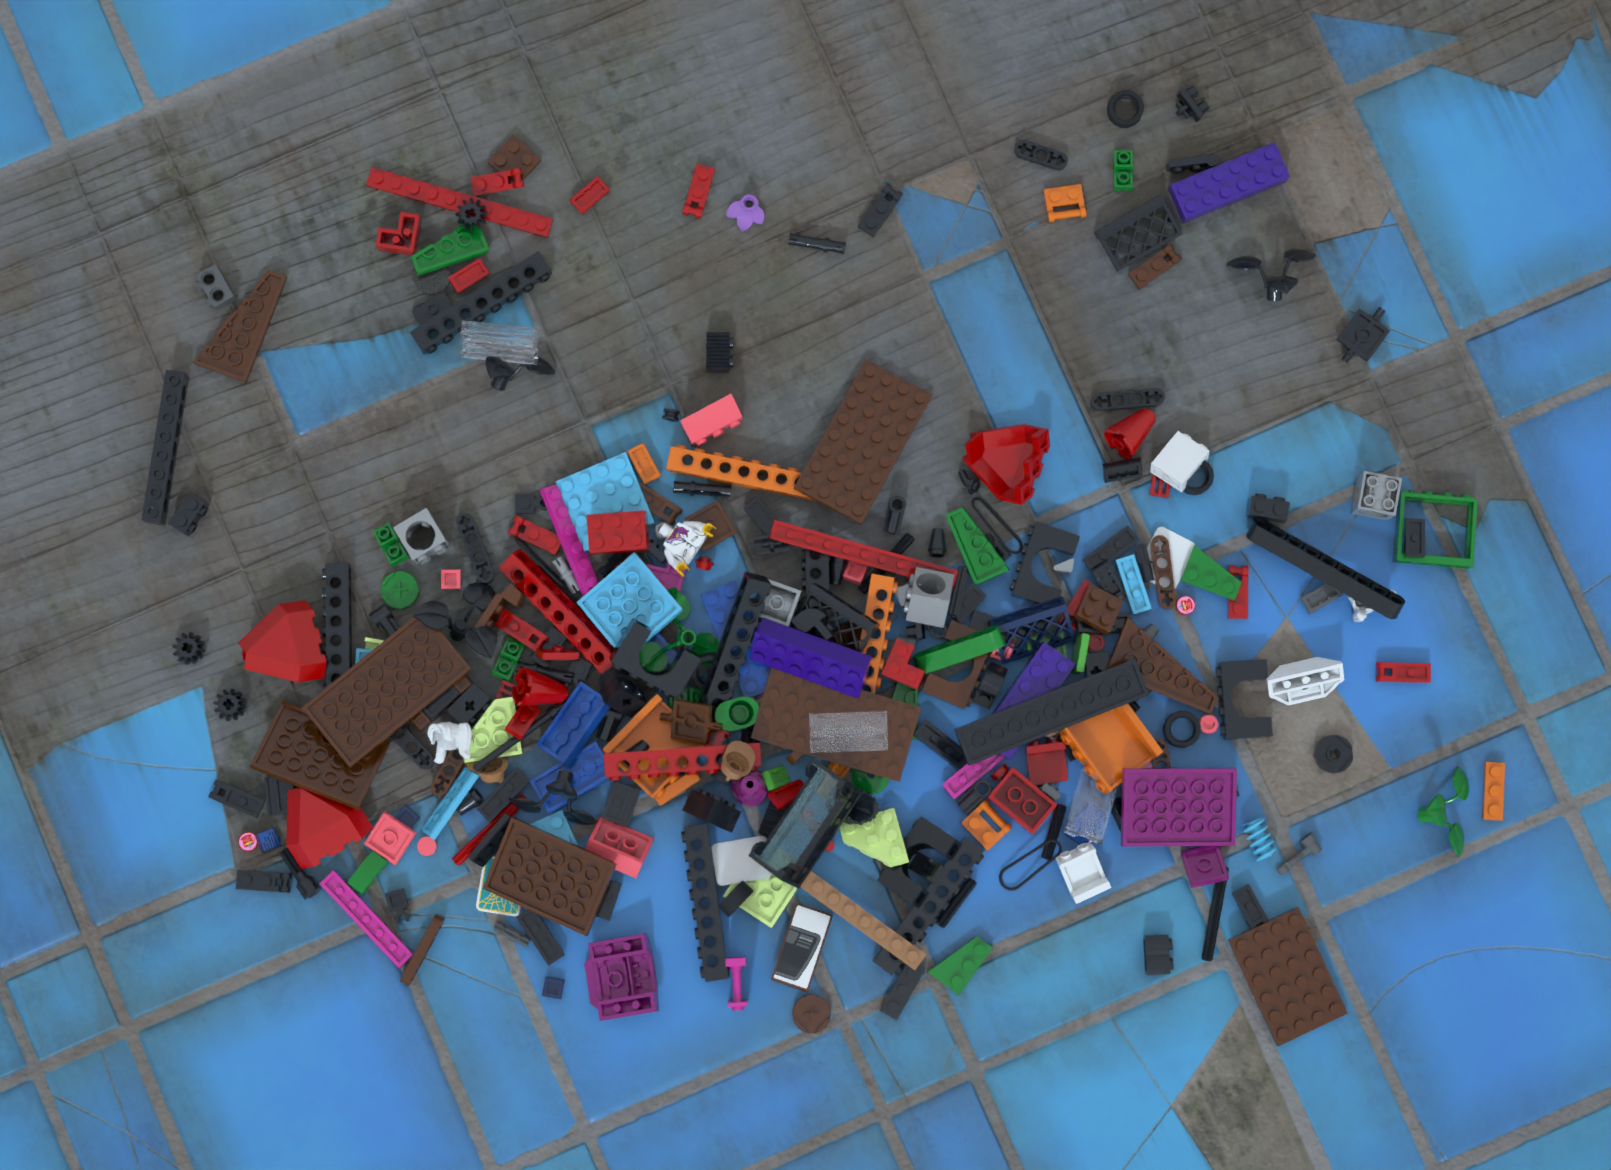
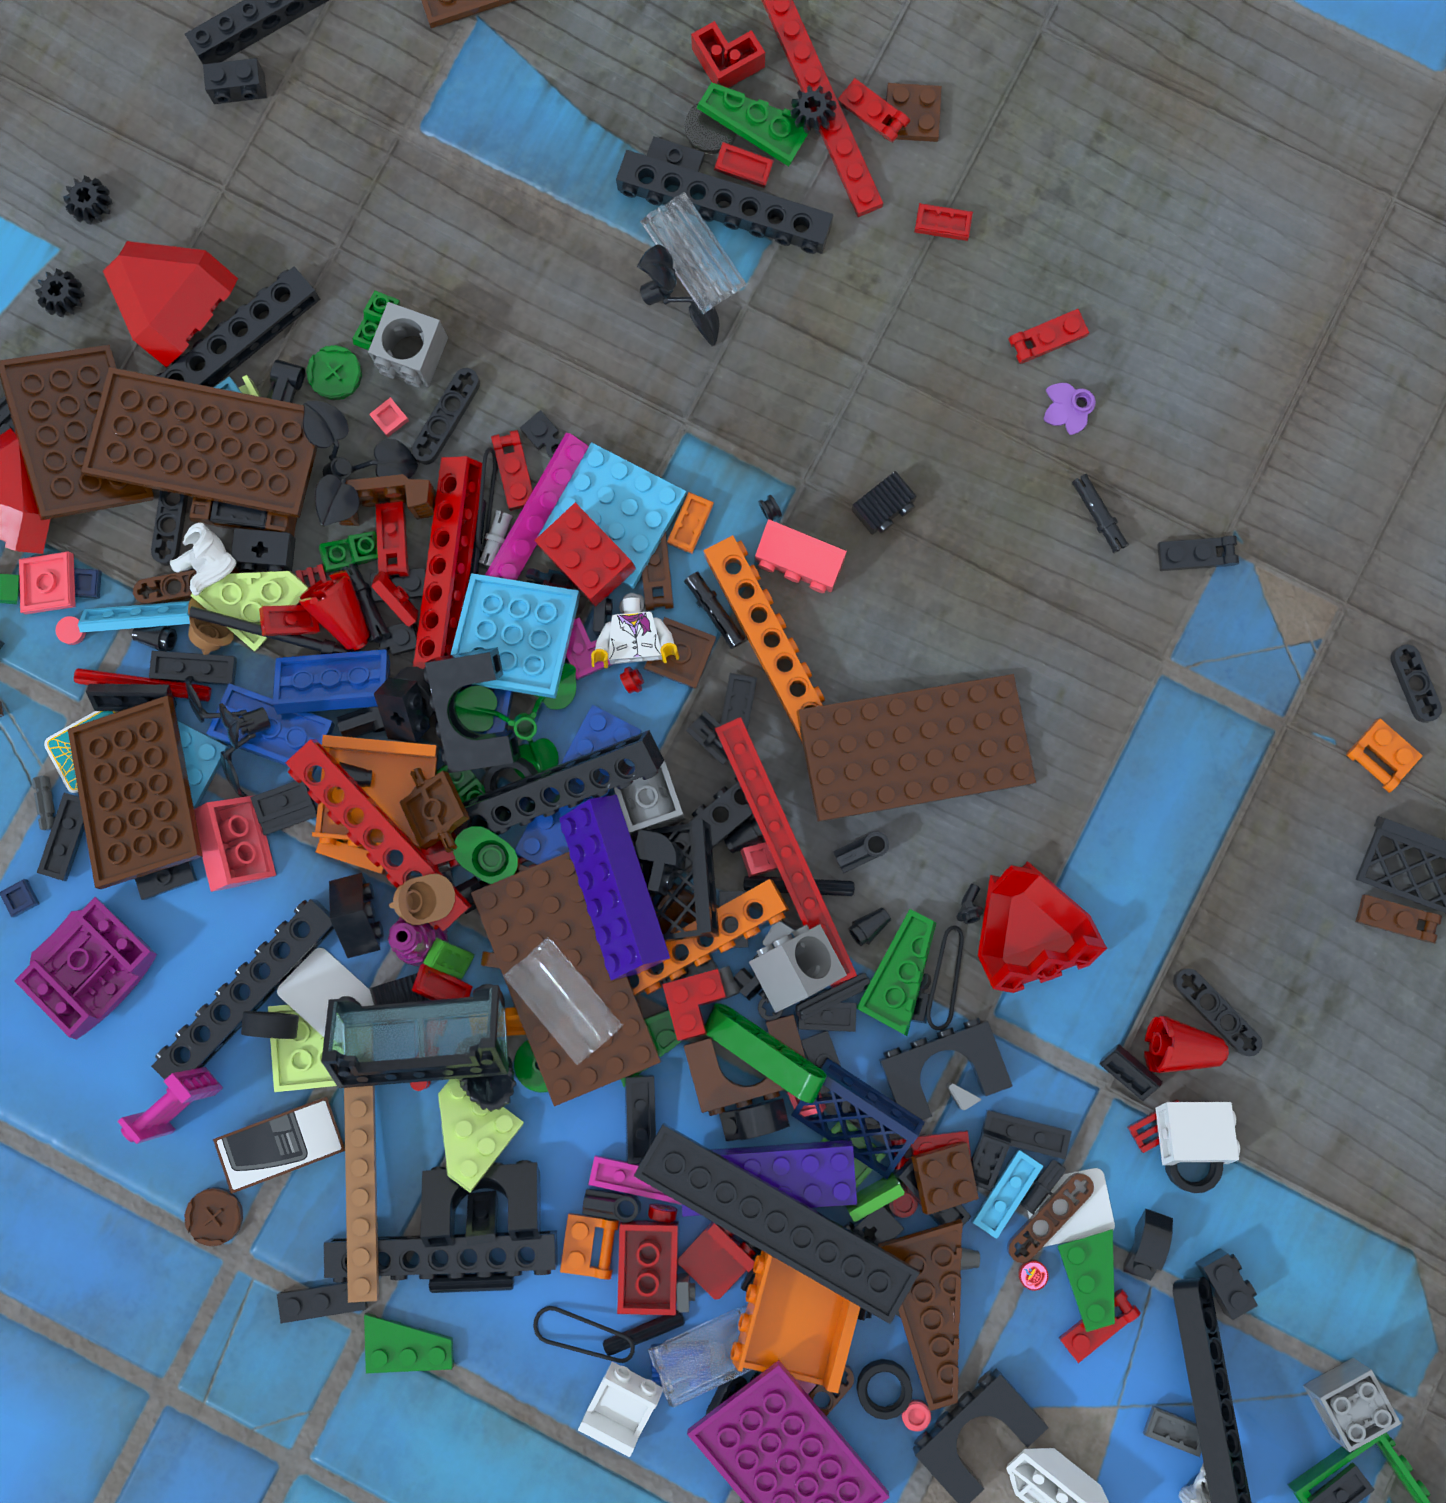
camera: 60 degrees right, 0 degrees up
none -> black brick [1123,1208,1173,1281]

